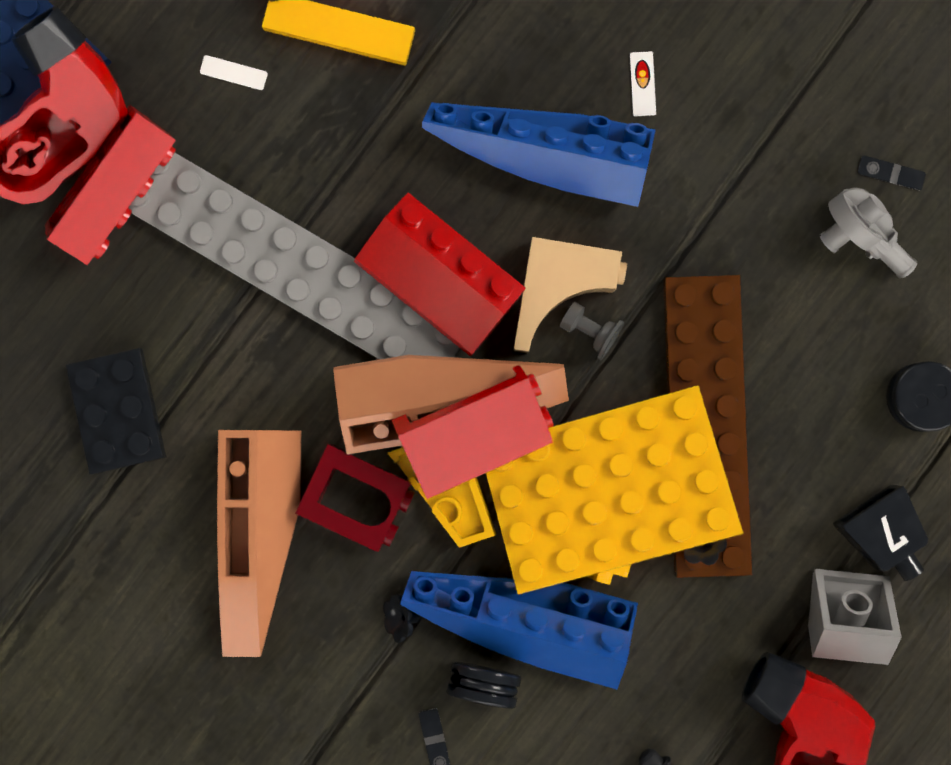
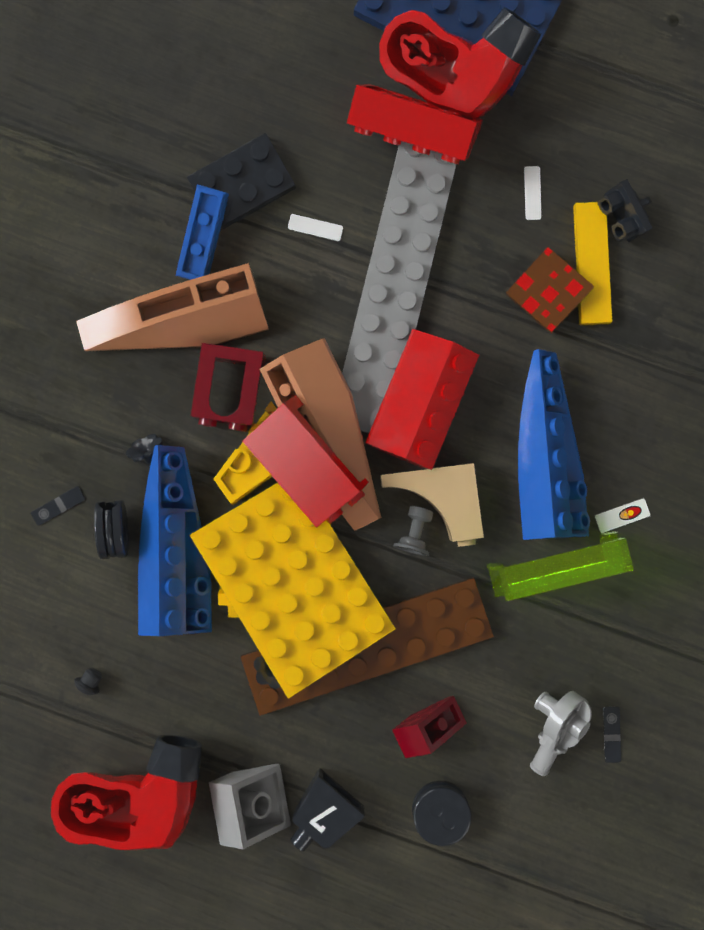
camera: 70 degrees right, 0 degrees up
none -> blue tile [176,184,229,280]
none -> white sticker [288,214,343,241]
none -> dark red slope [392,695,467,758]
none -> clear neon green piece [487,531,634,601]
none -> reddish brown tile [506,247,594,334]

